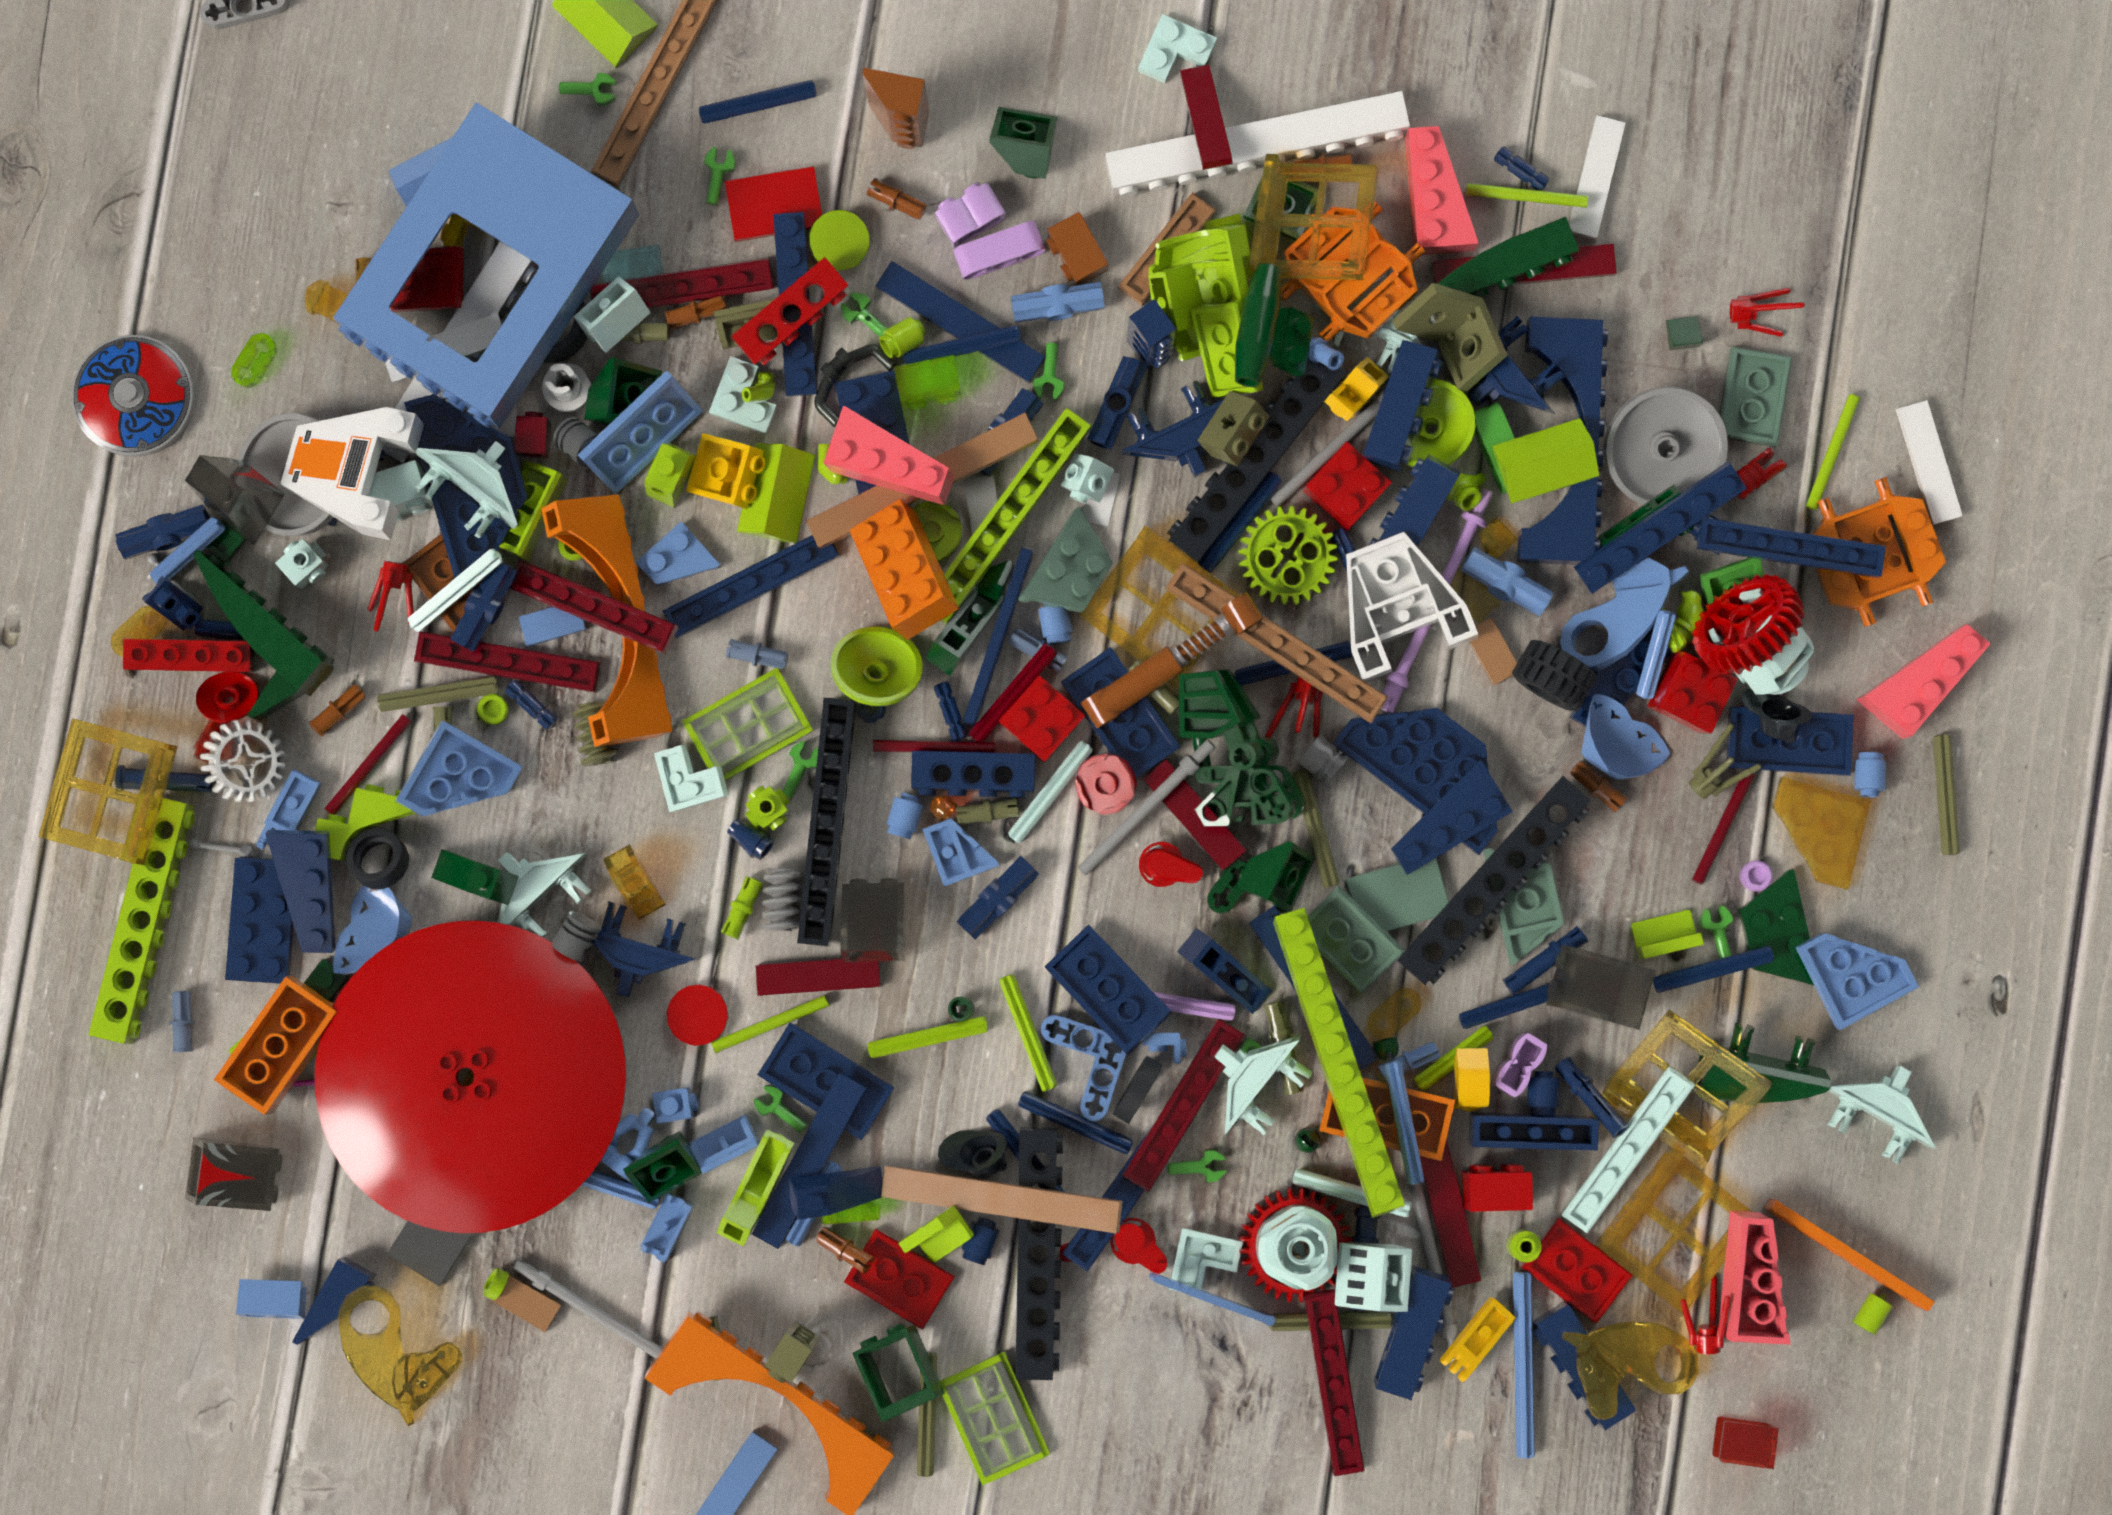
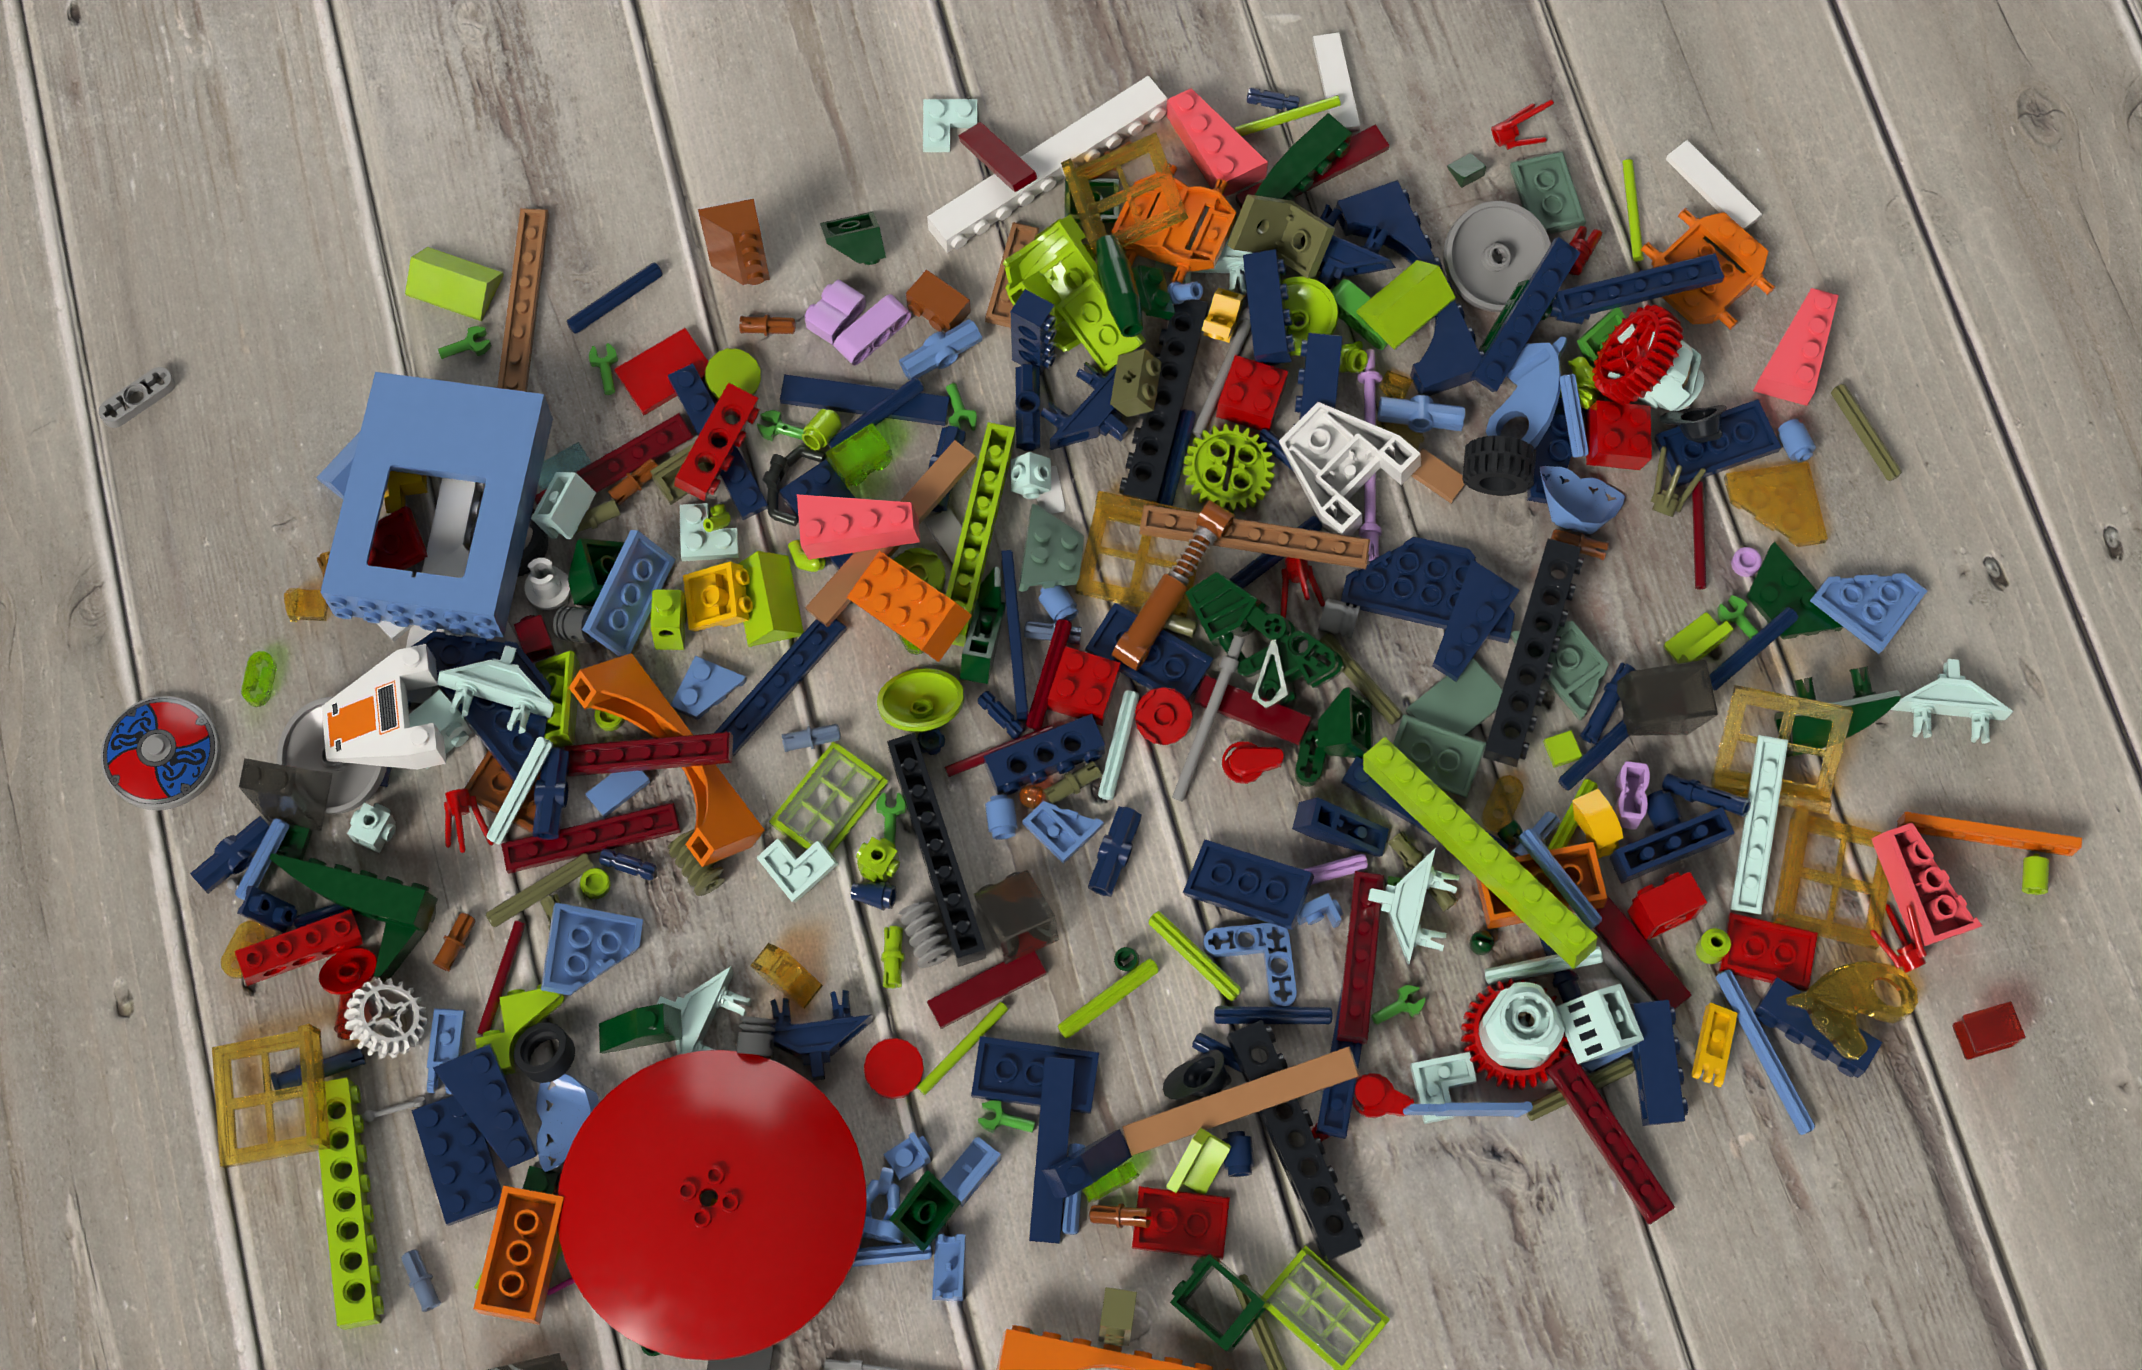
camera: 25 degrees left, 15 degrees down
lime arch [716,1129,795,1247] -> none
black tyre [1113,1056,1163,1124] -> none
none -> lime tile [1543,730,1582,768]

